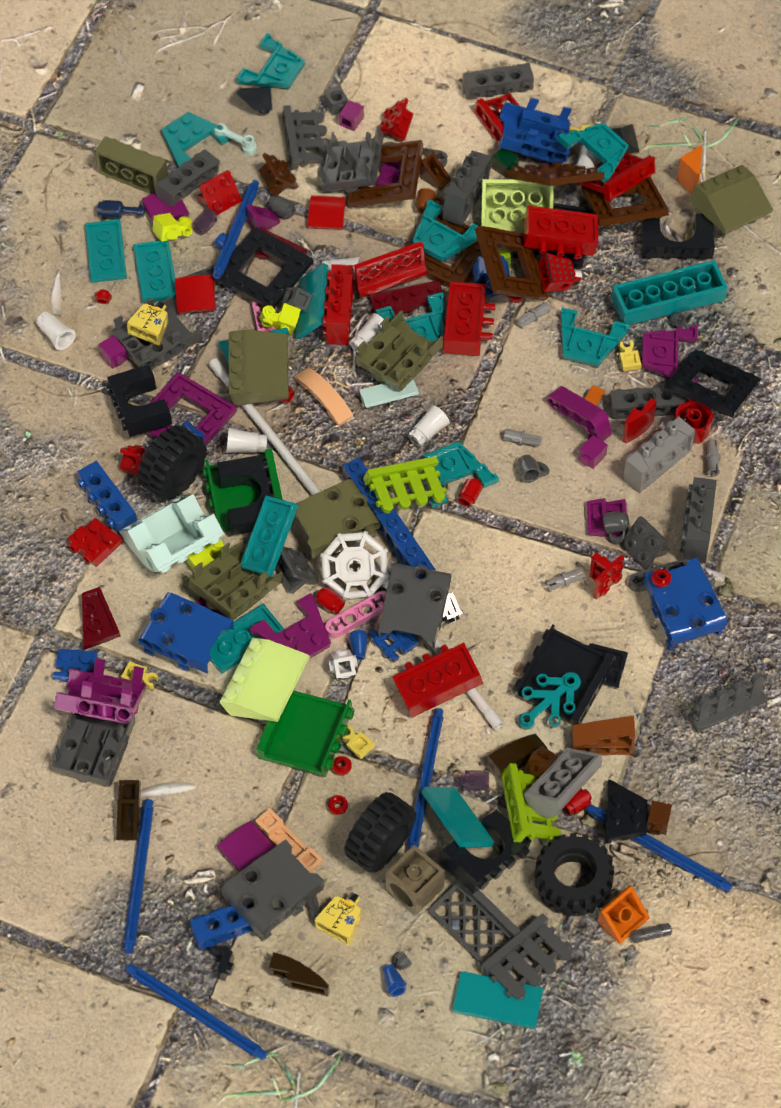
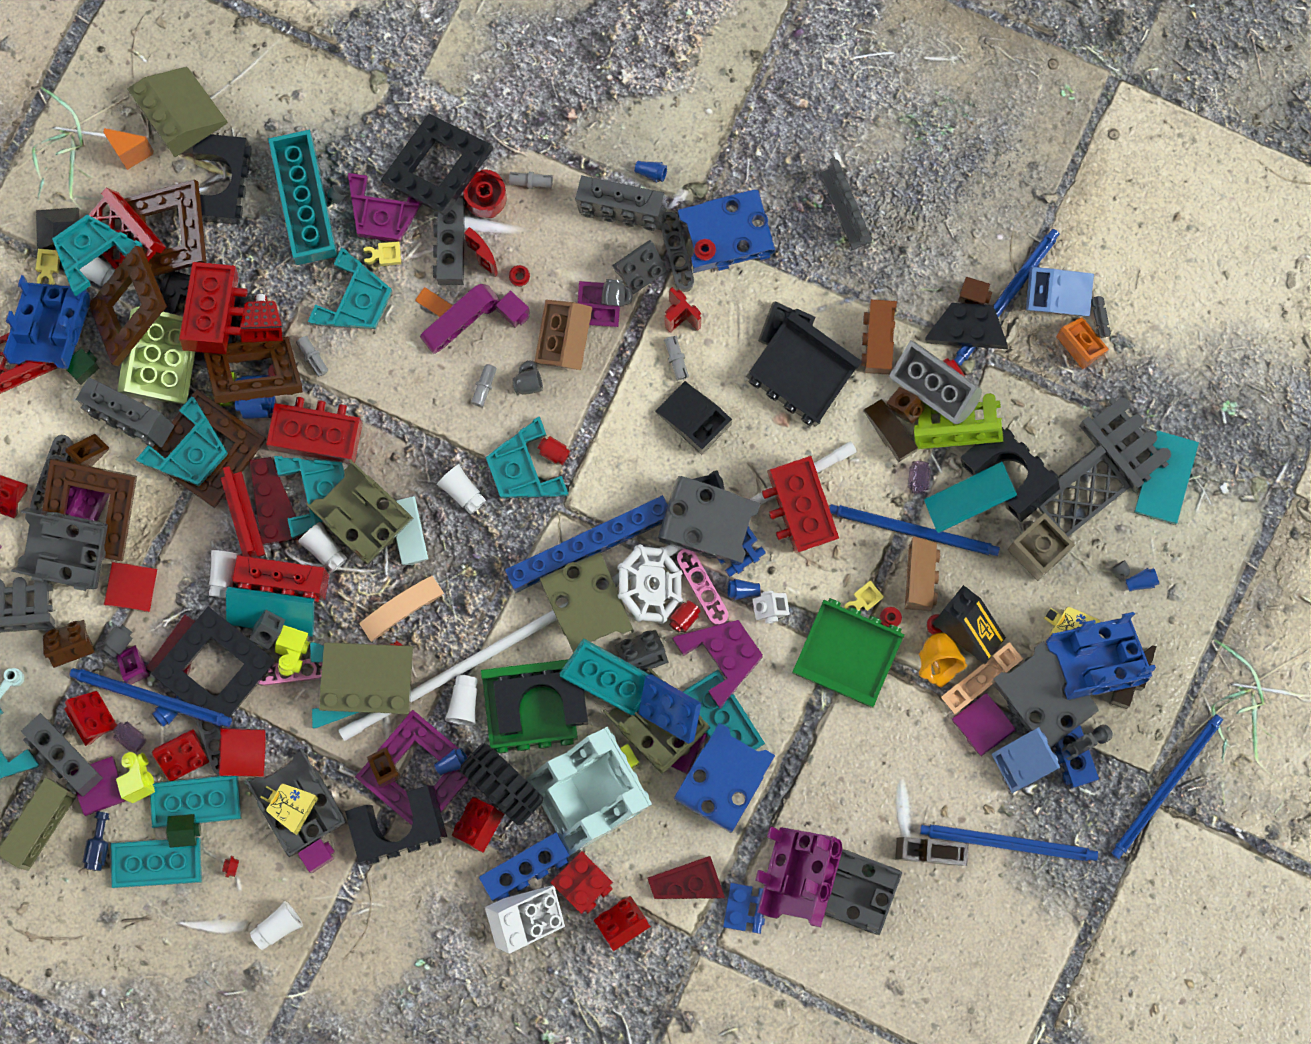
camera: 85 degrees left, 20 degrees up
light yellow plate [121,661,158,689] -> none
black bracket [212,945,235,981] -> none
yellowish green slope [220,638,310,722] -> none
black tyre [344,792,417,873] -> none
lime fence [363,456,447,513] -> none
dark orange piece [416,188,445,214] -> none
teal plant [519,672,581,730] -> none
black tyre [534,833,614,916] -> none
light grey piece [623,417,695,494] -> none
none -> red bracket [152,729,209,781]
none -> dark green brick [166,814,201,848]
none -> reddish brown slope [367,747,402,788]
none -> white slope [485,885,565,954]
none -> red plate [509,265,530,287]
none -> medium nougat slope [534,299,592,370]
none -> red bracket [594,896,651,951]
none -> blue cone [634,160,667,183]
none -> blue plate [638,674,702,744]
none -> black slope [655,381,732,455]
none -> medium nougat slope [905,537,940,611]
none -> light orange piece [919,633,967,687]
none -> black slope [933,585,1006,664]
none -> medium blue slope [992,728,1060,793]
none -> medium blue slope [1025,267,1094,316]
none -> blue piece [1046,612,1156,700]
none -> dark grey bar [1062,724,1113,760]

